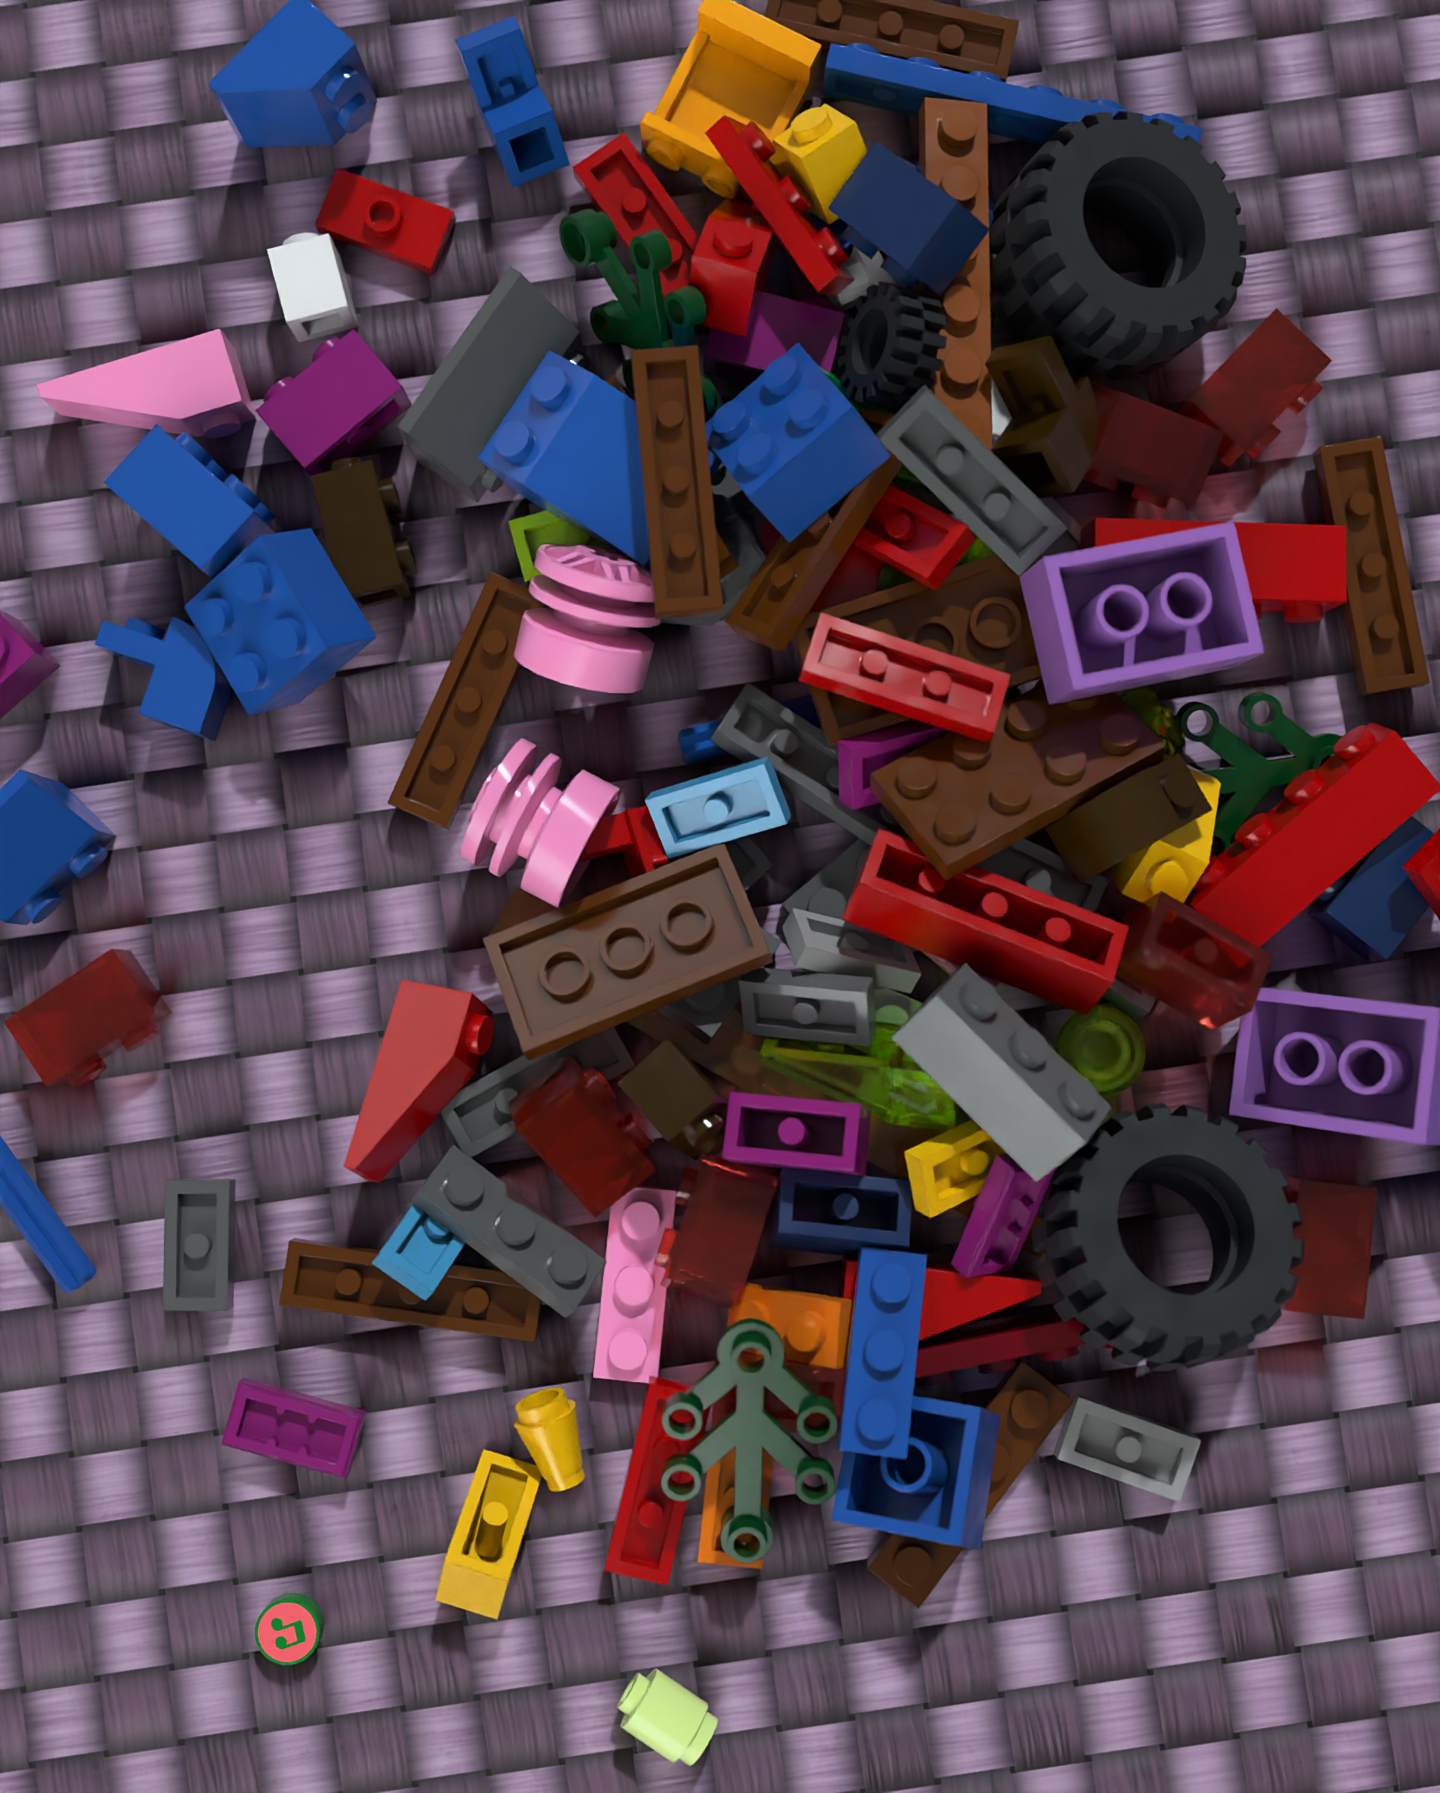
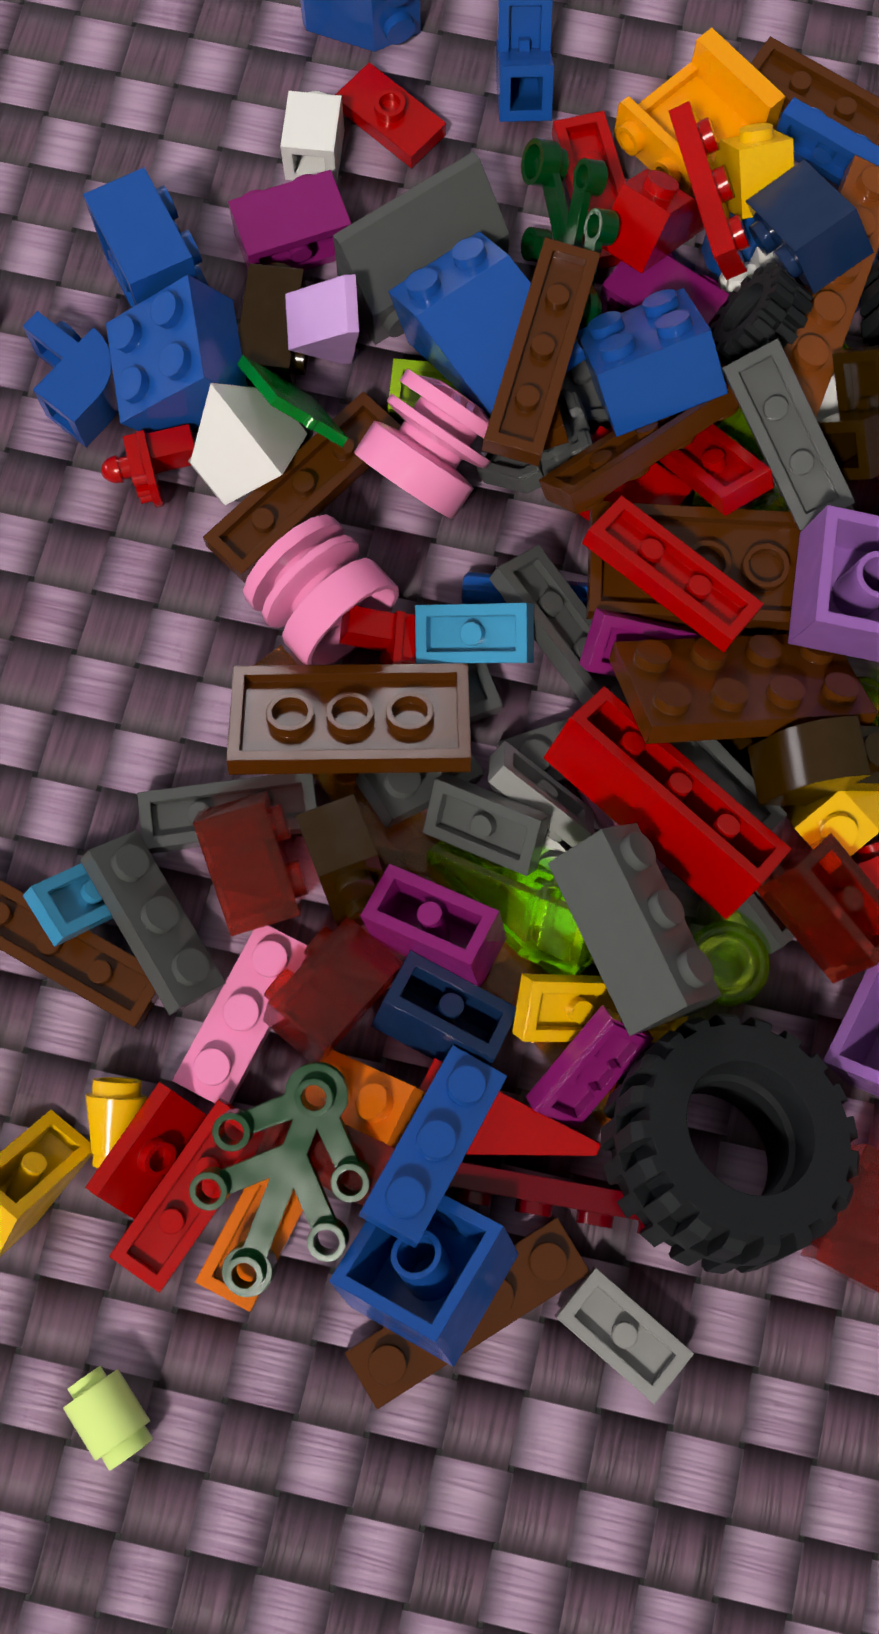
camera: 20 degrees right, 10 degrees down
bright pink slope [36,329,256,439] -> none
red slope [343,979,494,1183] -> none
none -> red plate [85,1082,207,1219]
none -> red piece [101,424,195,508]
none -> white slope [188,383,307,505]
none -> green piece [237,355,348,447]
none -> lavender slope [285,274,359,364]

